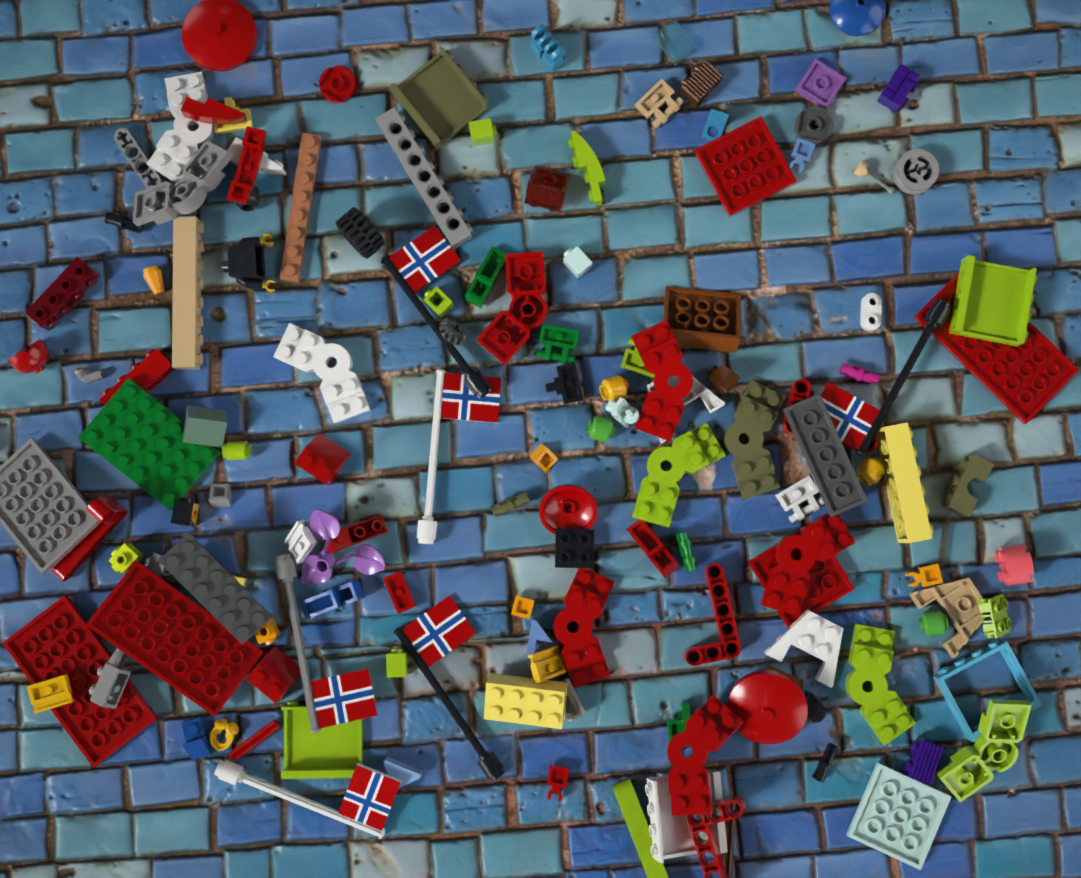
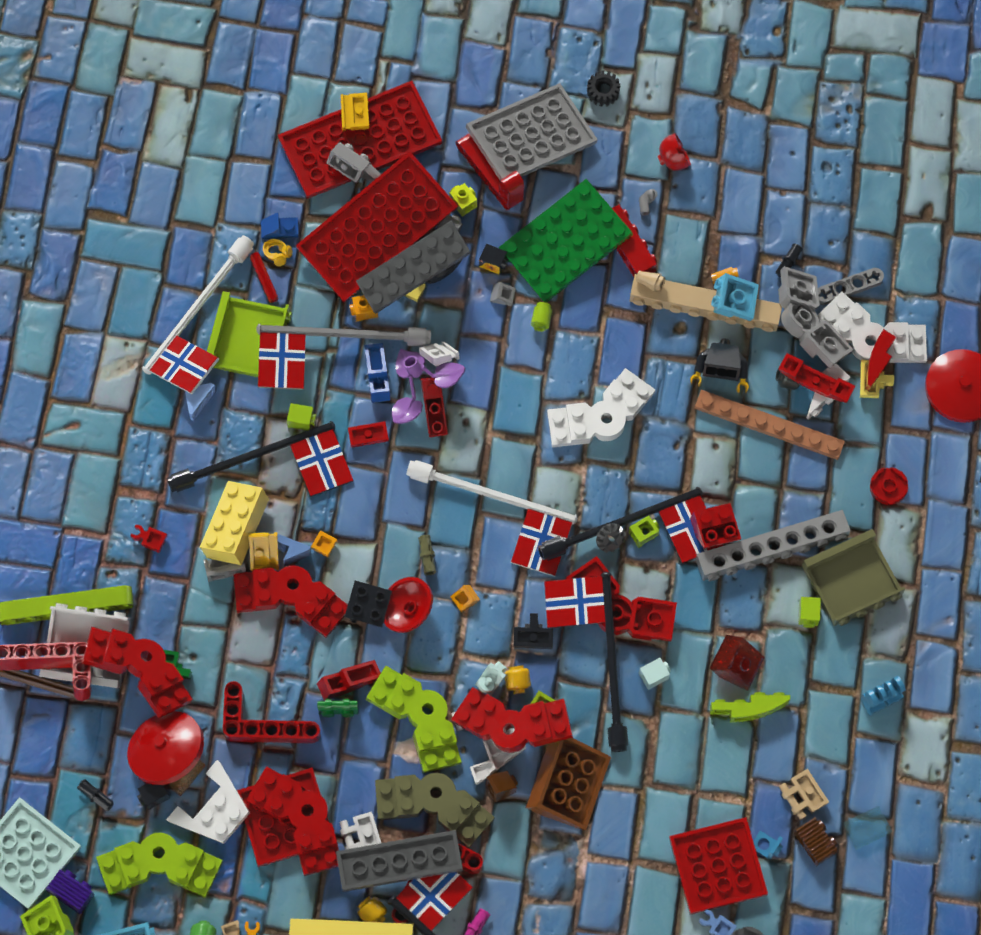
camera: 95 degrees right, 15 degrees down
dark red brick [25,257,101,331] -> none
sand green slope [183,405,228,448] -> none
red slope [246,646,301,703] -> none
red slope [294,433,351,486] -> none
black tyre [336,207,385,259] -> none
green slope [465,246,507,308] -> none
green plate [536,324,579,364] -> none
bright green head [586,415,616,442] -> none
none -> flag [544,572,628,752]
none -> tan cone [636,271,665,292]
none -> red slope [690,503,741,549]
none -> medium azure plate [711,273,759,321]

